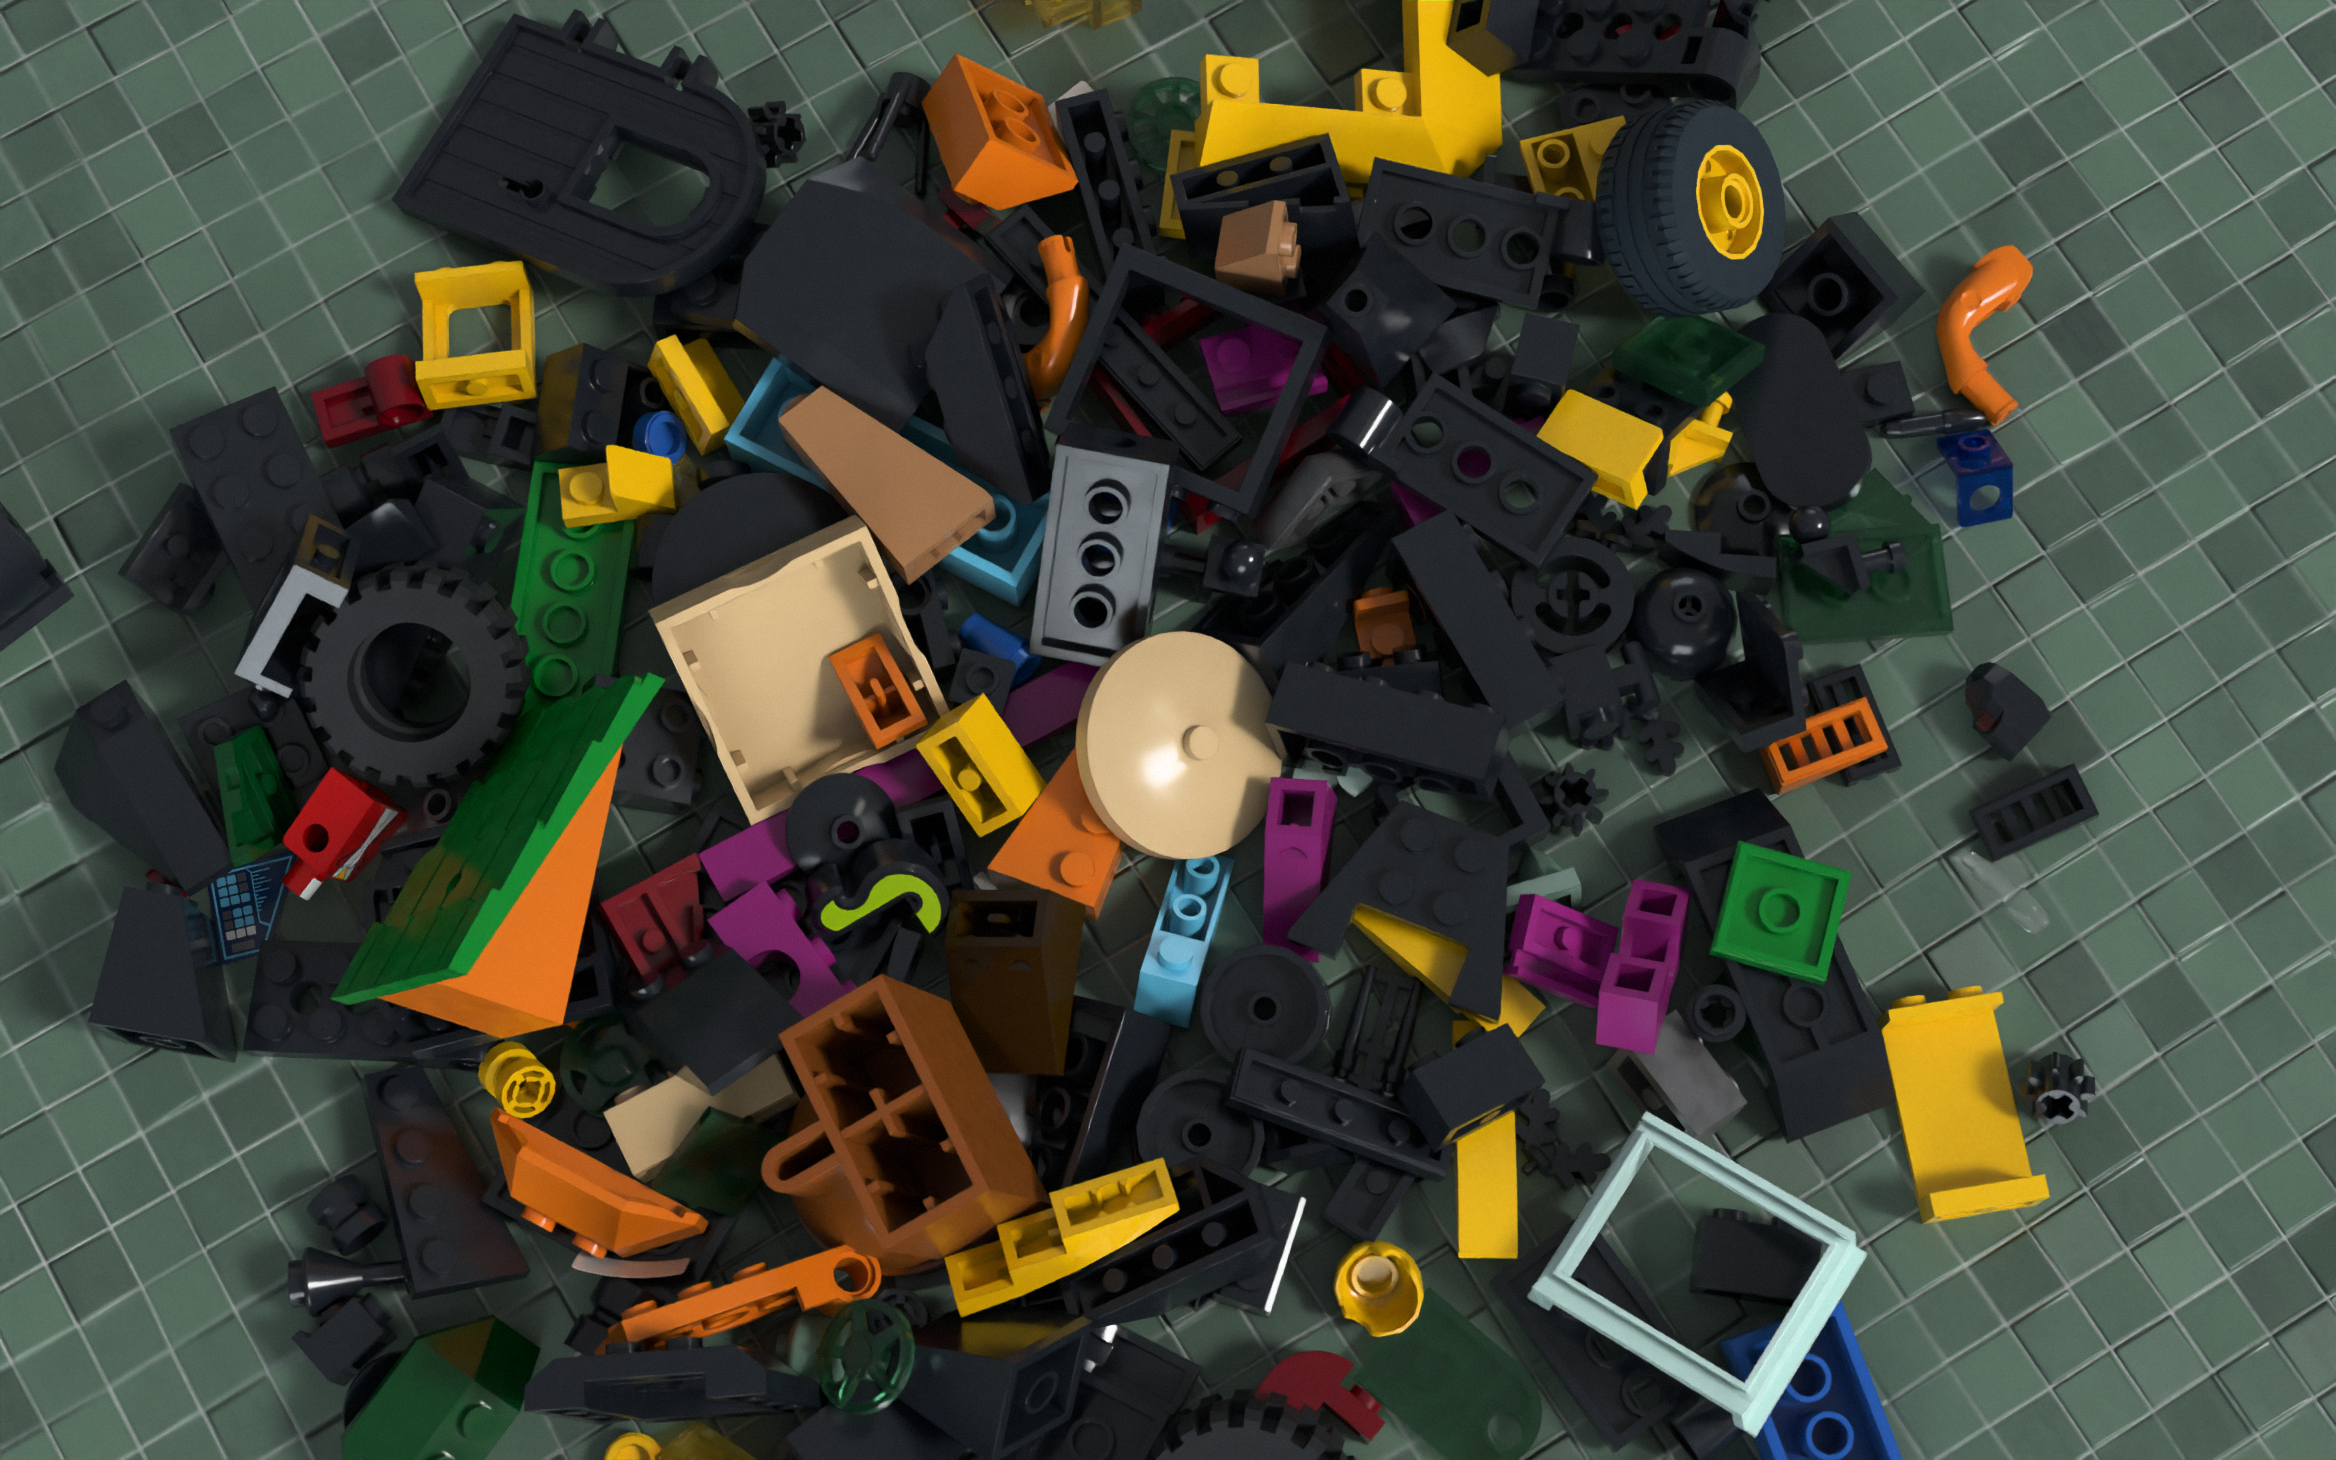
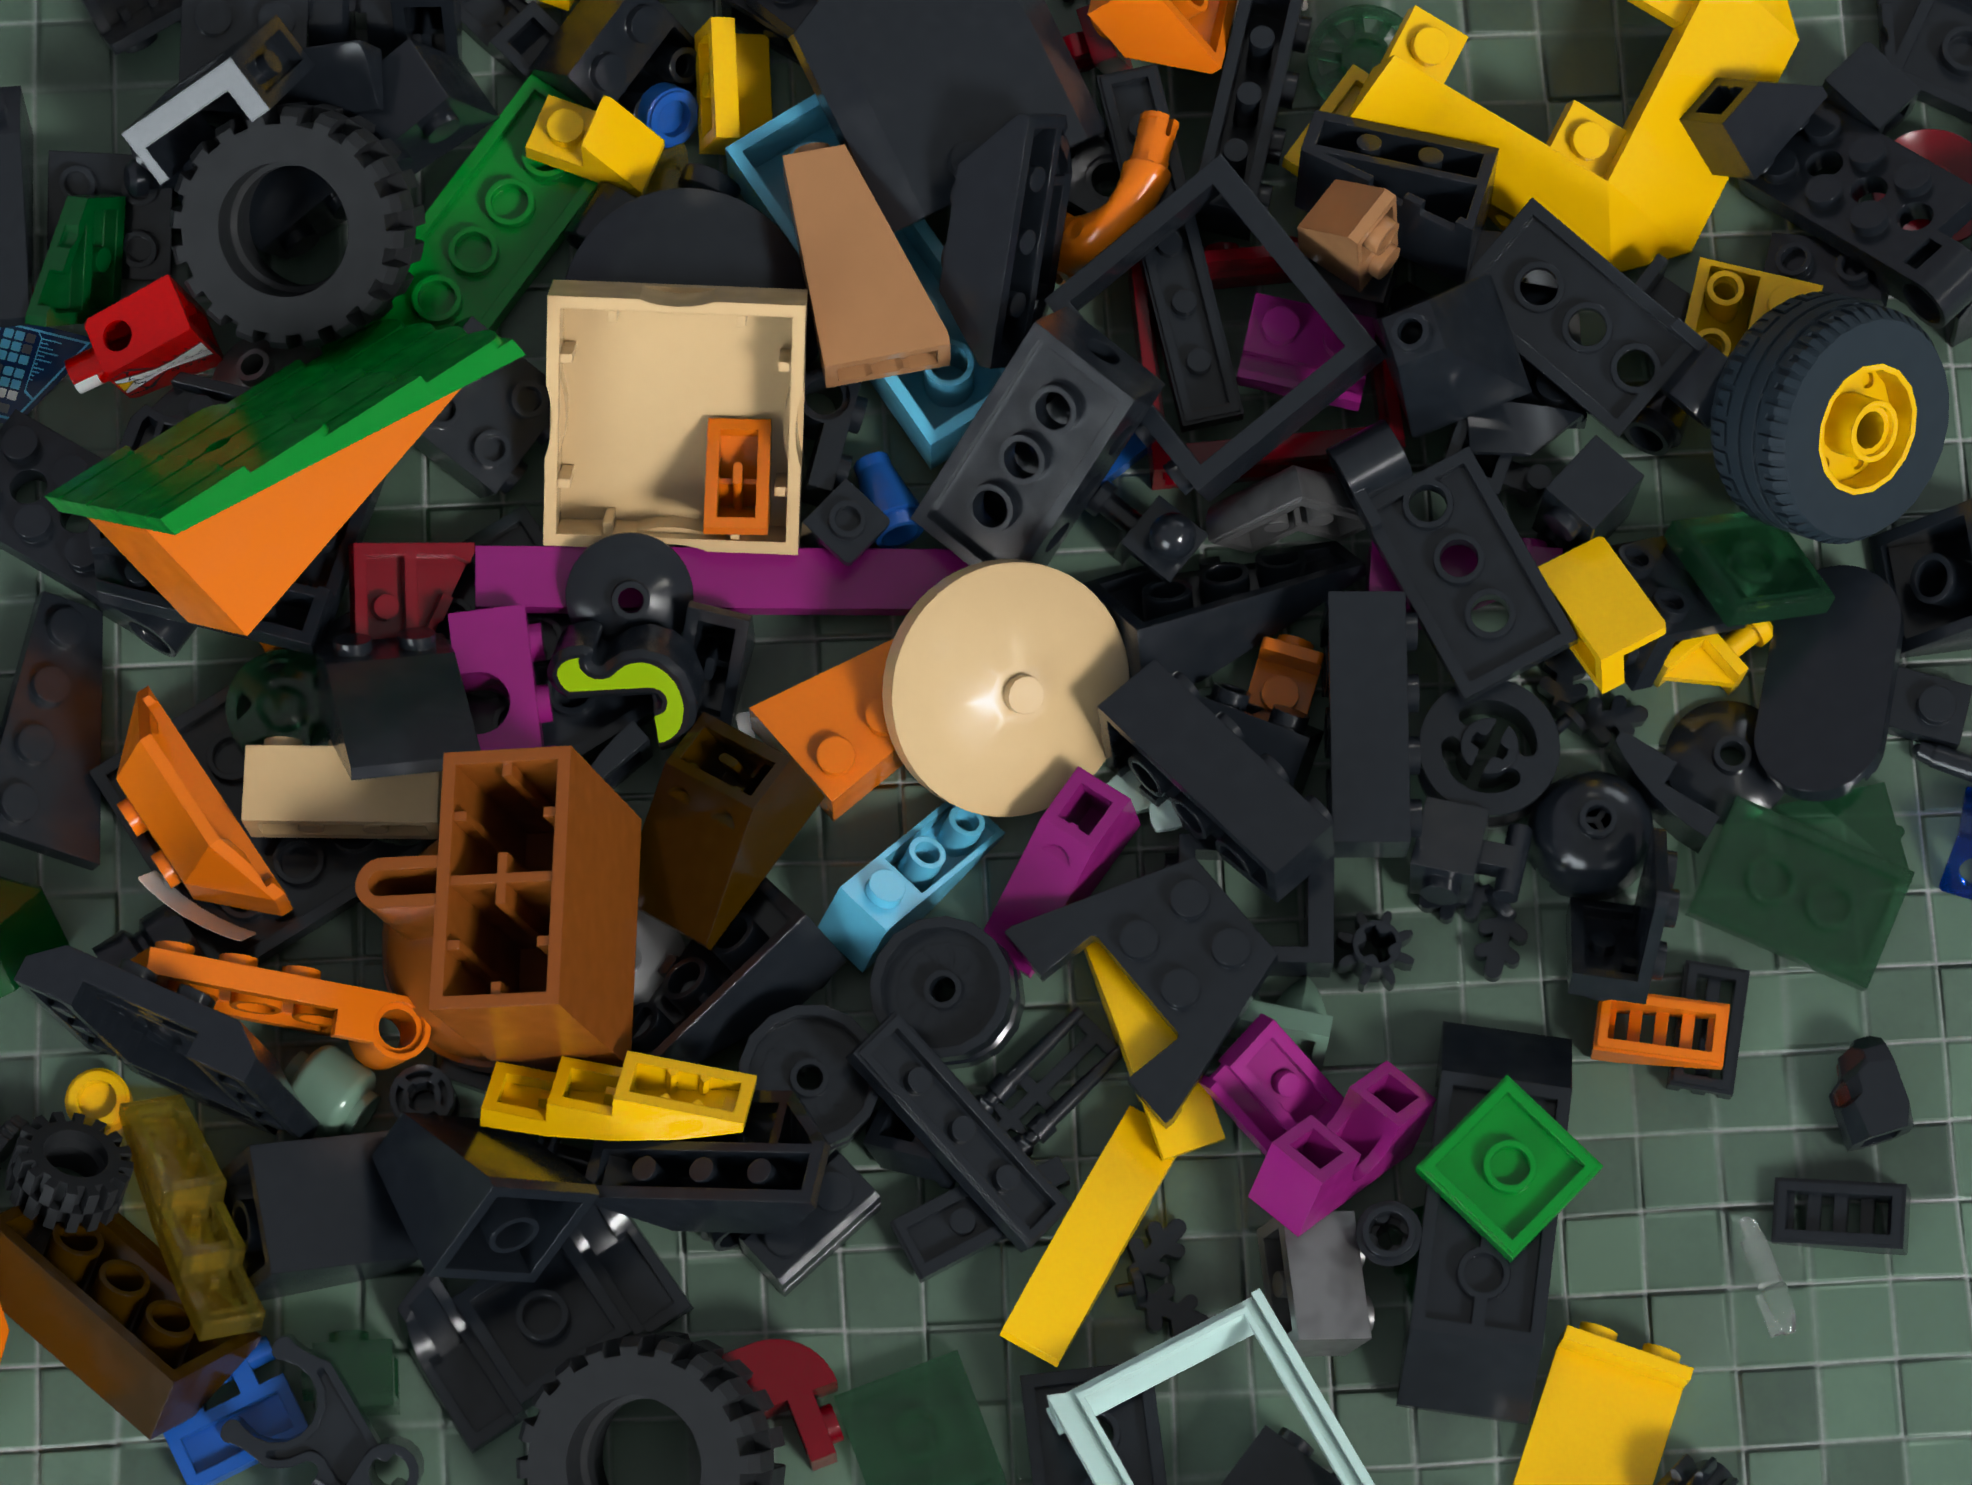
camera: 25 degrees right, 0 degrees up
yellow wheel [478,1041,556,1119] -> none
piece [652,1106,788,1218] -> none
clear green wheel [816,1299,915,1414] -> none
yellow brick [915,693,1047,837] -> none
yellow hair [1332,1240,1424,1337] -> none
black brick [1397,1023,1546,1152] -> none
black piece [1788,505,1908,601] -> none

